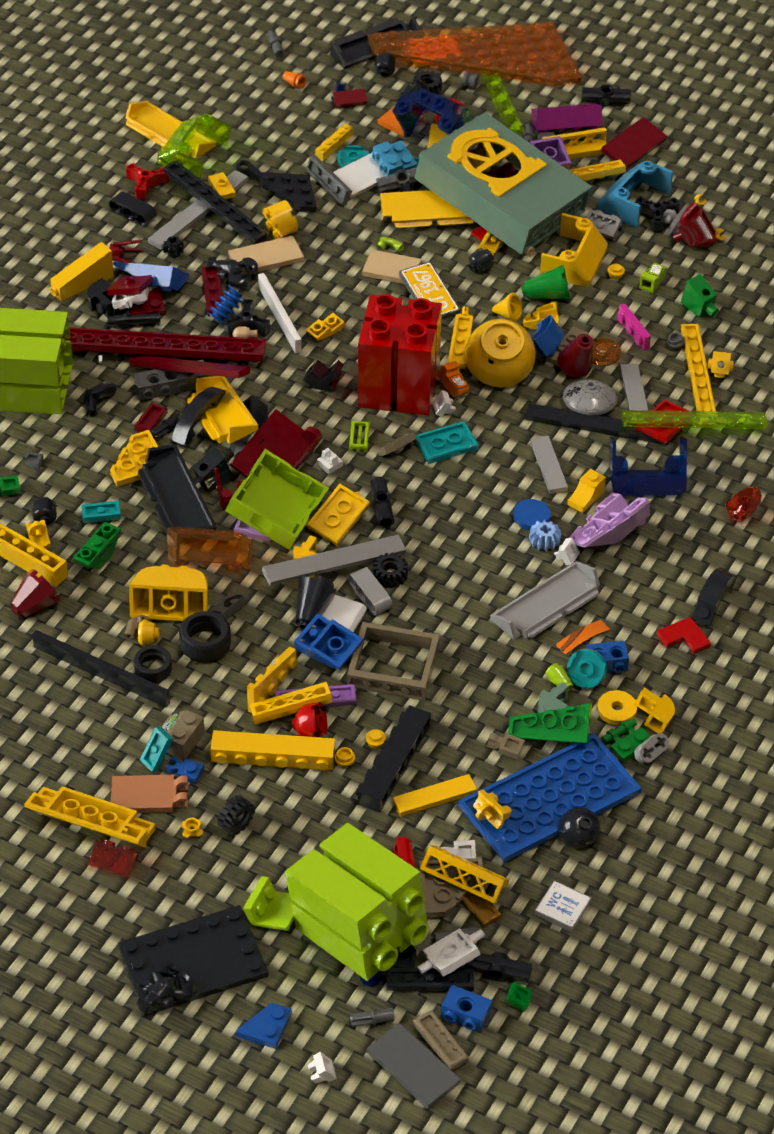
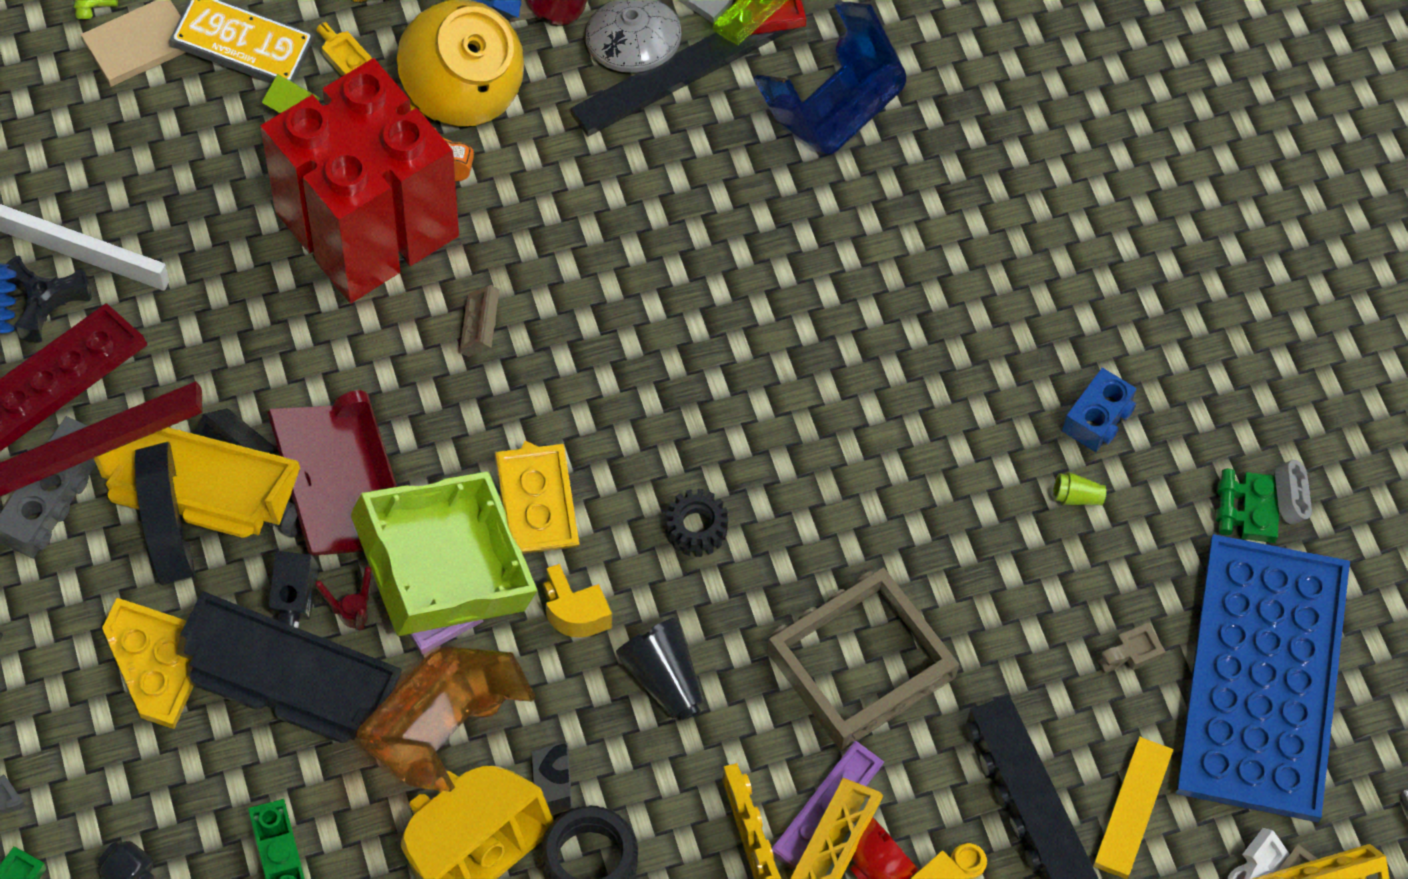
camera: 50 degrees left, 15 degrees up
teal plate [81,500,121,523] -> none
dark red tile [134,403,168,433] -> none
black axle [151,413,180,439] -> none
tan cylinder [233,327,257,338] -> none
light grey tile [262,535,406,586] -> none
blue slope [294,613,364,670] -> none
black brick [302,360,344,392] -> none
yellow slope [306,313,346,341] -> none
white tile [317,448,343,474] -> none
white tile [322,595,367,632] -> none
light grey beam [348,567,393,615] -> none
lime tile [349,421,370,452] -> none
yellow plate [366,729,386,749] -> none
black piece [370,477,394,528] -> none
teal tile [414,421,479,464] -> none
white tile [432,390,456,417] -> none
yellow hips [473,789,512,829] -> none
light grey slope [490,561,600,640] -> none
green wing [508,703,592,744] -> none
blue tile [513,499,551,530] -> none
light blue gear [529,520,561,552] -> none
light grey tile [530,436,568,494] -> none
sand green brick [538,682,568,713] -> none
white tile [554,538,580,565] -> none
orange sticker [556,620,610,654] -> none
black cylinder [558,807,600,850] -> none
yellow arch [567,469,606,513] -> none
teal tile [567,649,607,688] -> none
lavender wedge [569,493,650,547] -> none
yellow tile [597,690,637,725] -> none
yellow brick [634,687,675,733] -> none
red tile [657,617,711,654] -> none
black arch [692,568,738,626] -> none
clear red piece [725,487,762,522] -> none

